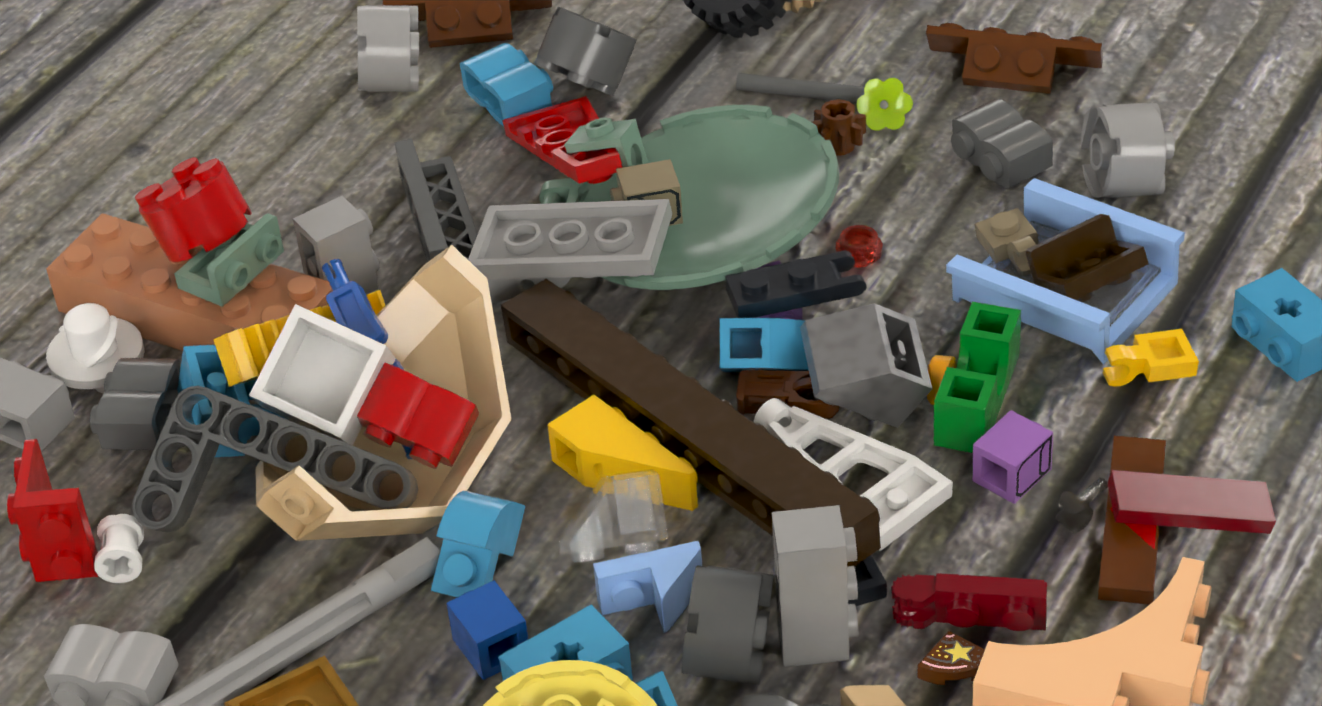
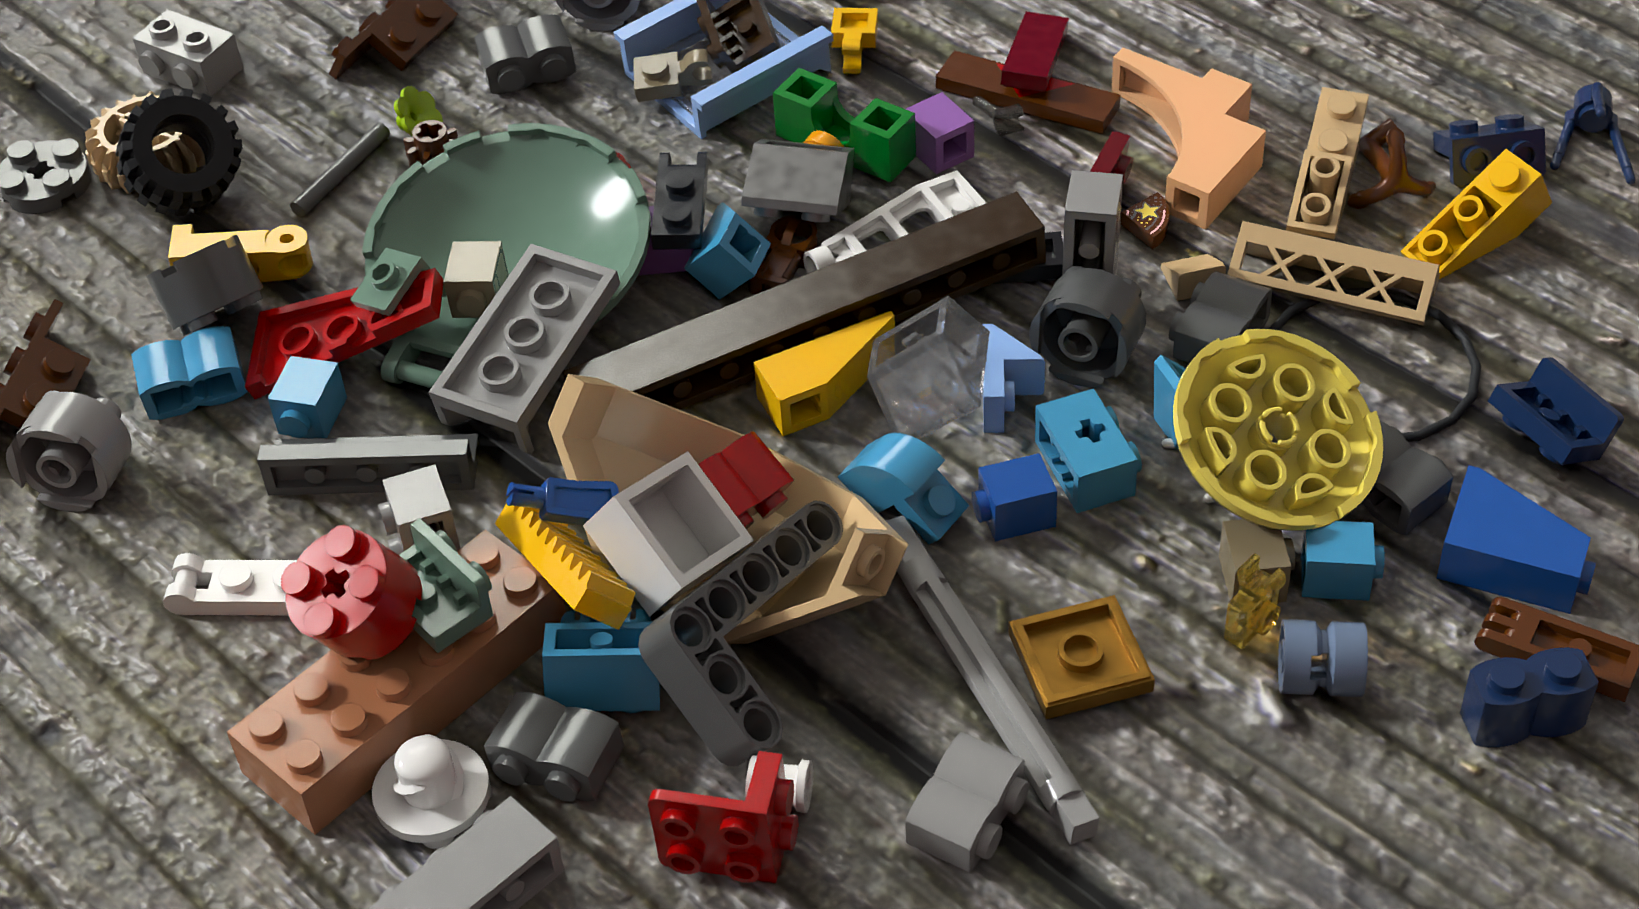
camera: 75 degrees left, 5 degrees up
none -> white plate [163,553,297,616]
none -> yellow leg [168,224,313,282]
none -> dark azure brick [268,356,347,438]

